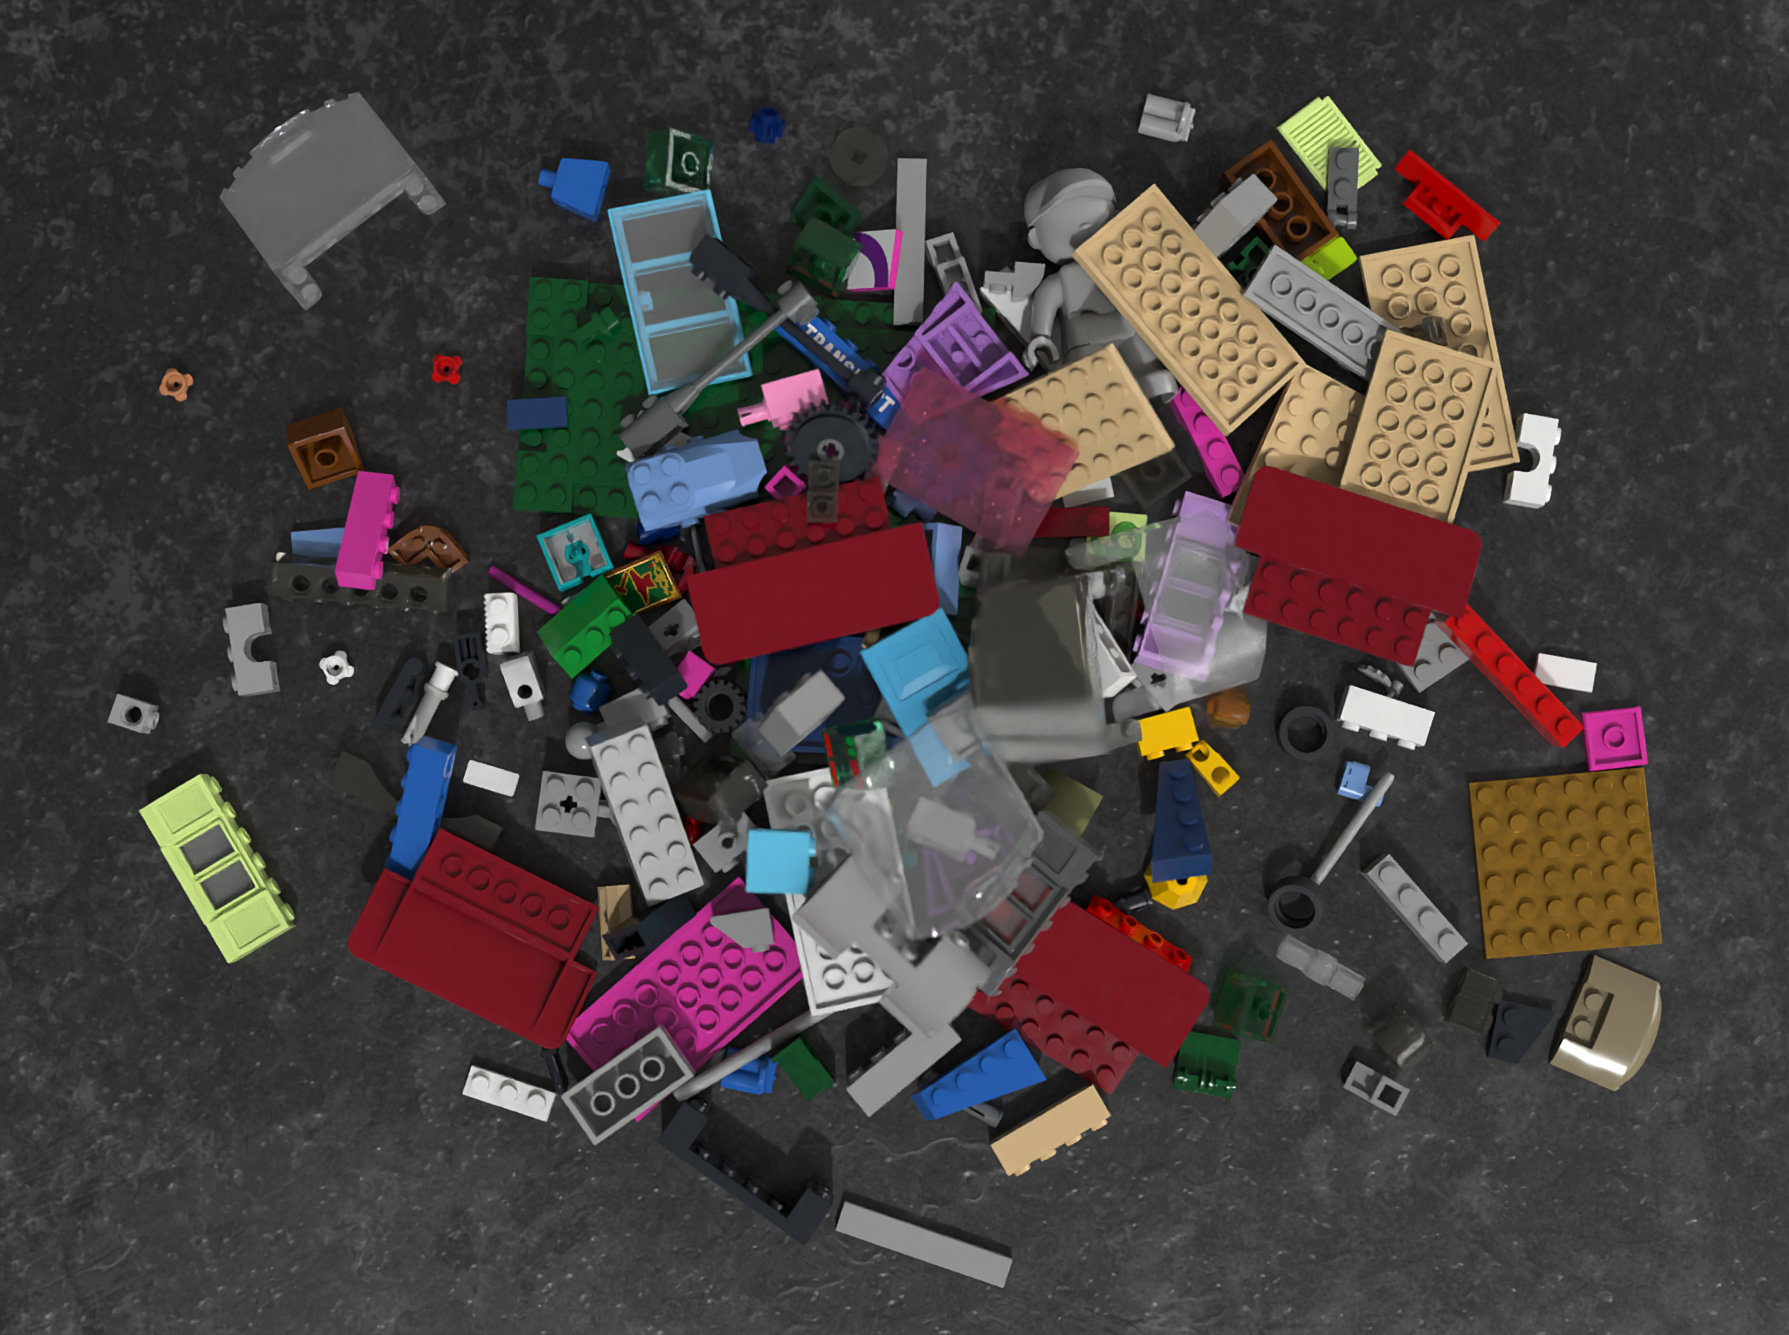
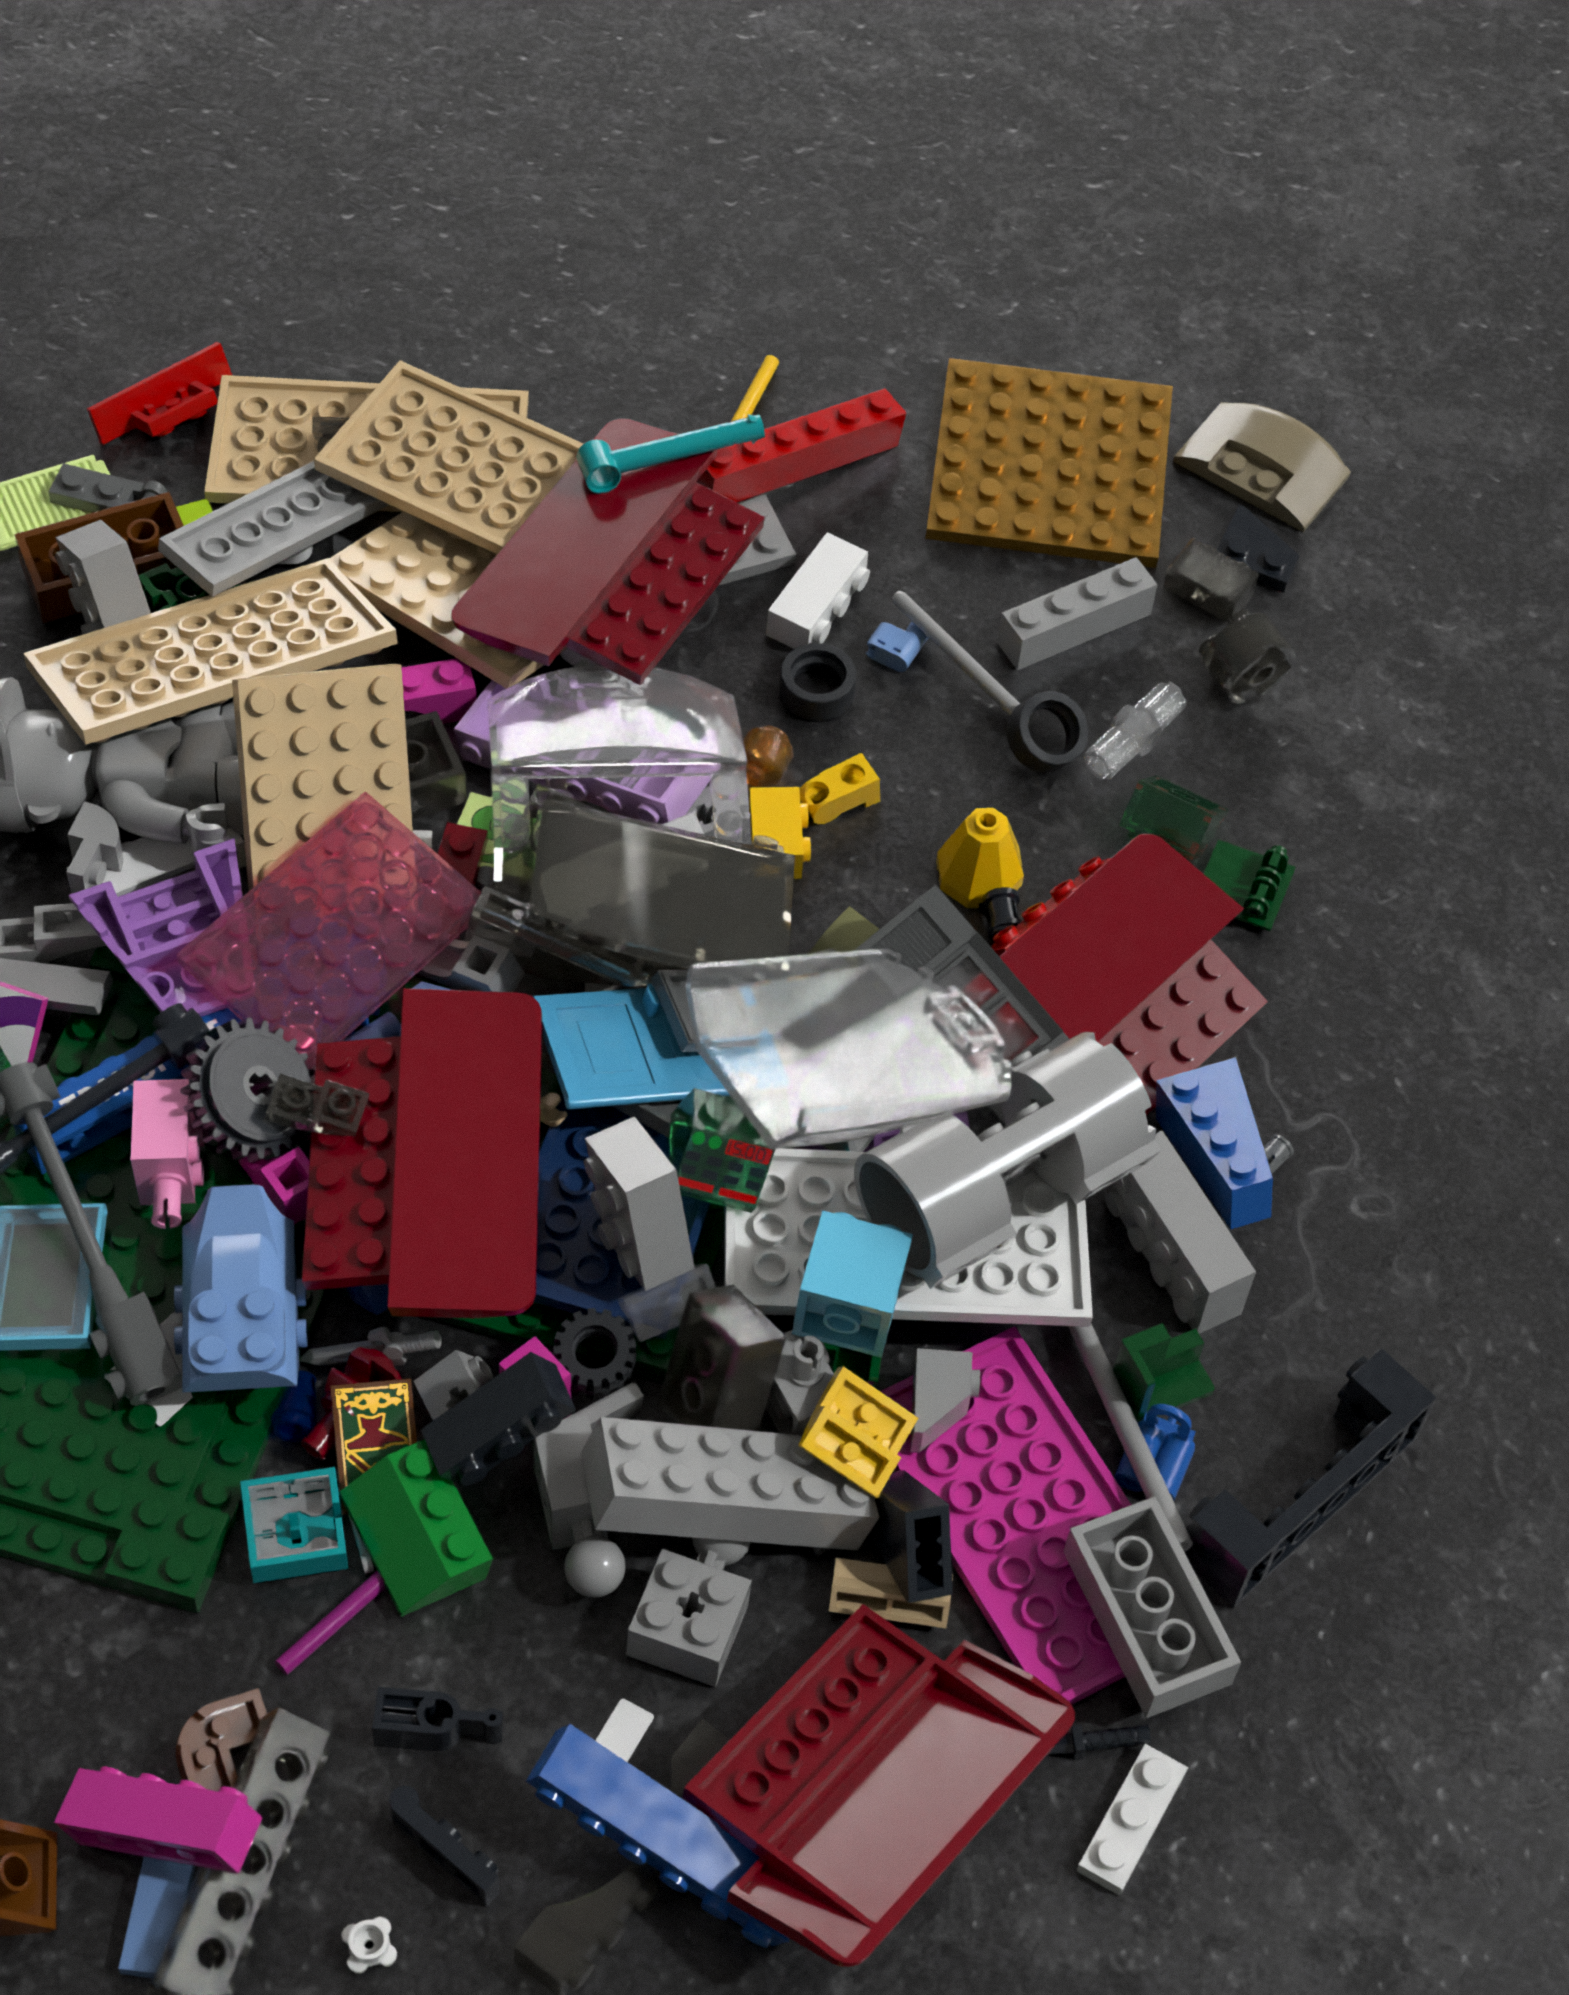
camera: 80 degrees left, 30 degrees down
white pin [400,660,458,746] -> none
white brick [484,593,520,655] -> none
light grey torso [499,650,547,721] -> none
dark blue tile [507,397,568,431] -> none
blue head [569,669,613,715] -> none
light grey tile [835,1201,1013,1288] -> none
tan brick [989,1082,1111,1176] -> none
dark blue wedge [1152,759,1212,883] -> none
light grey brick [1343,1061,1410,1116] -> none
light grey piece [1357,665,1404,698] -> none
white arch [1503,413,1561,509] -> none
white tile [1533,653,1597,693] -> none
dark pink tile [1580,706,1648,771] -> none
none -> teal piece [576,414,765,493]
none -> yellow bar [731,355,779,422]
none -> yellow slope [798,1366,919,1498]

